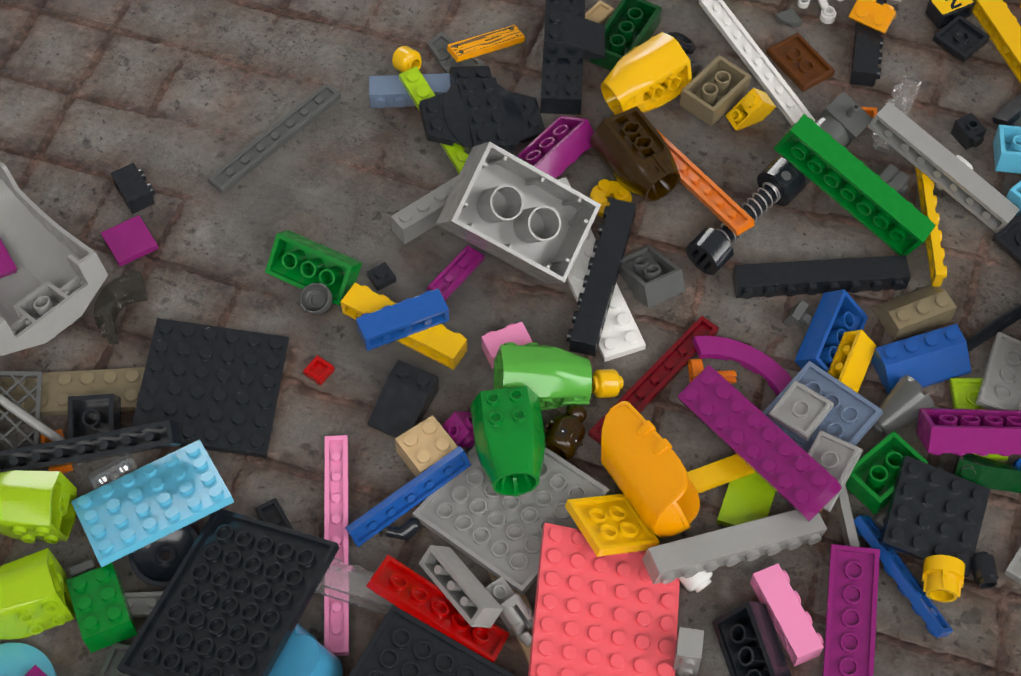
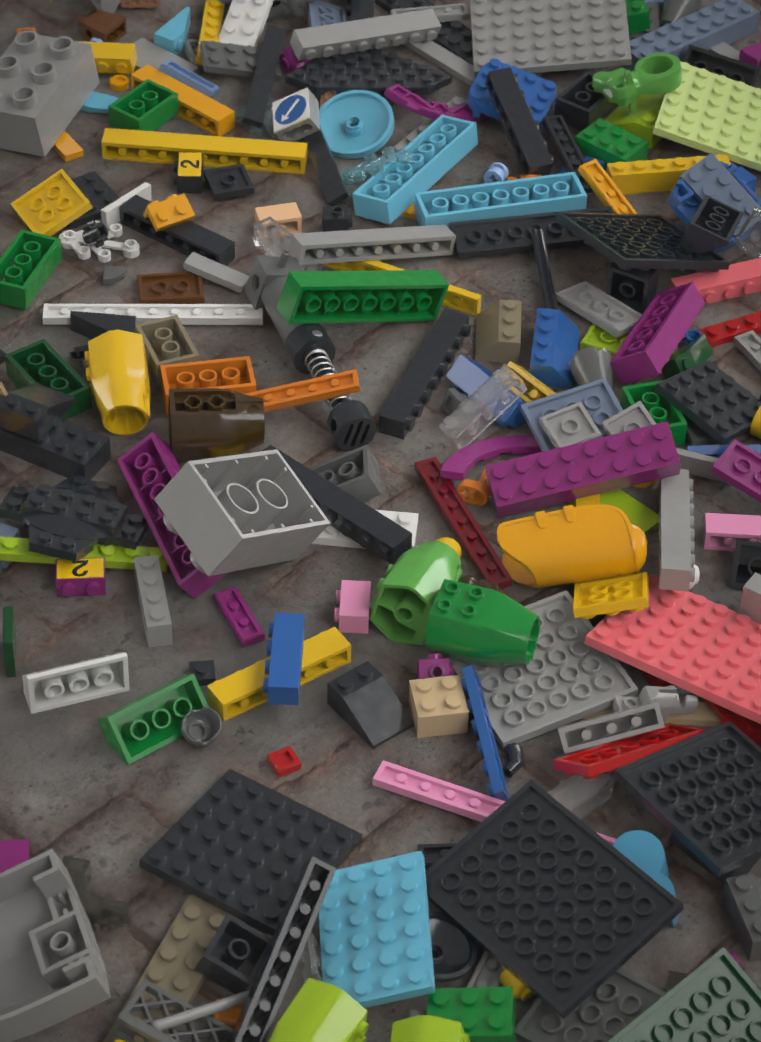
camera: 65 degrees left, 15 degrees down
yellow slope [725,88,776,131] -> none
none -> dark green tile [2,606,17,678]
none -> white slope [22,652,130,714]
none -> brick [56,557,106,597]
none -> black slope [70,311,137,340]
none -> orange brick [160,356,256,415]
none -> light grey tile [183,252,250,293]
none -> light nougat brick [255,202,302,240]
none -> clear brick [439,364,527,450]

